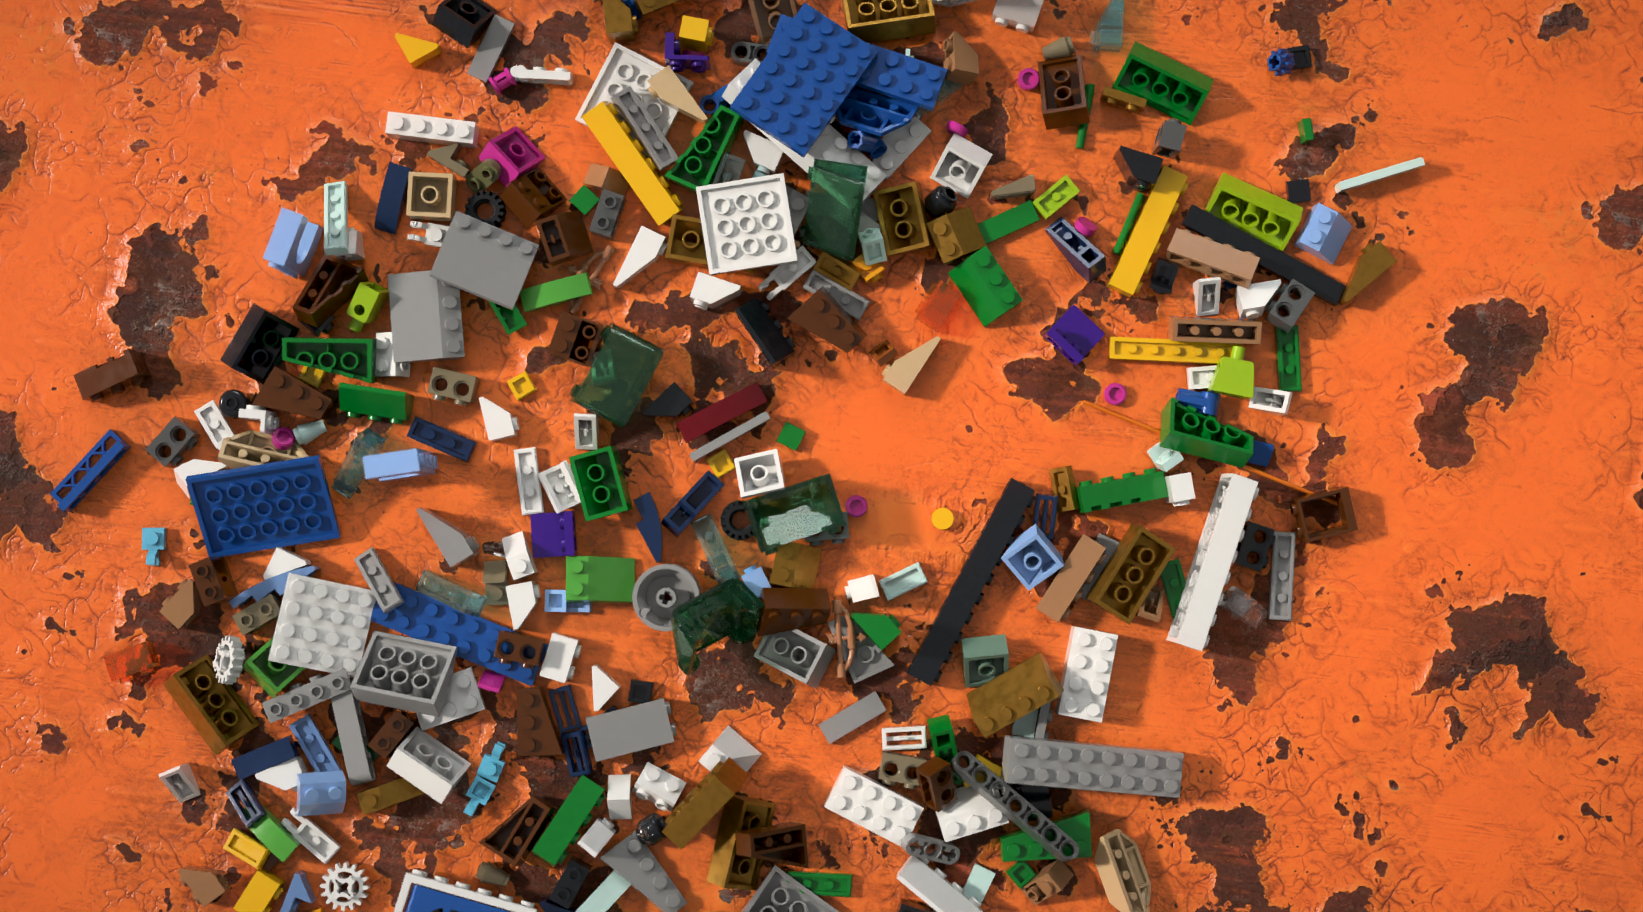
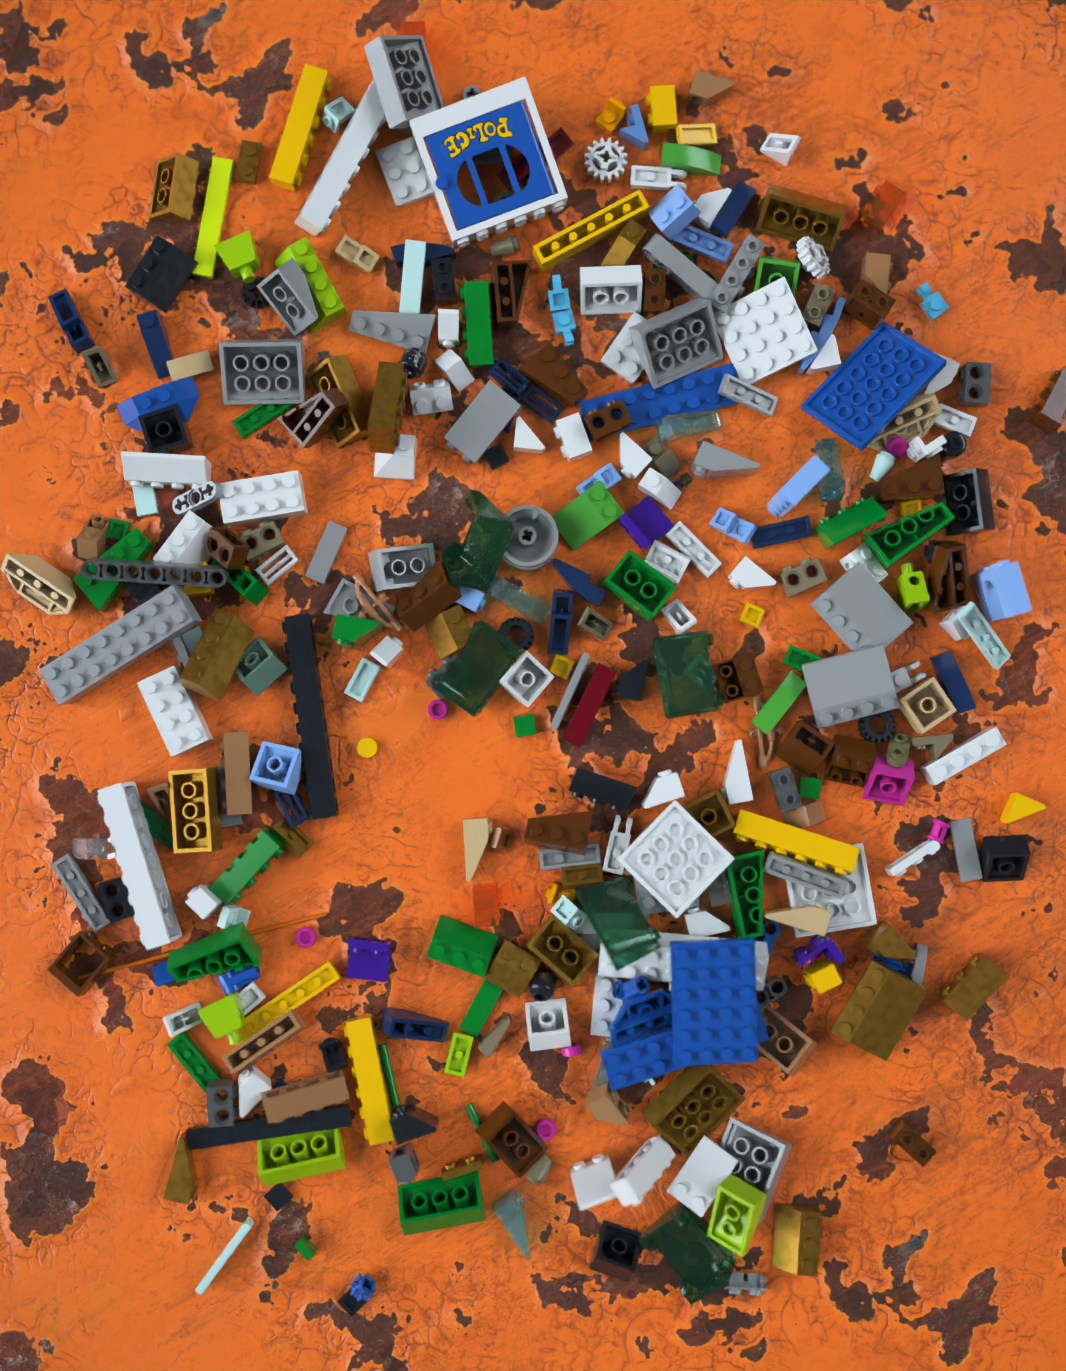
camera: 150 degrees right, 0 degrees up
blue fence [50,429,131,512] -> none
dark blue tile [226,779,267,828] -> none
dark pink slope [478,670,506,693] -> none
dark pink tile [1074,217,1097,237] -> none
white slope [1193,277,1221,316] -> none
light blue slope [1294,203,1352,265] -> none
none -> yellow brick [533,189,649,272]
none -> dark tan slope [577,607,613,641]
none -> light blue slope [709,507,757,545]

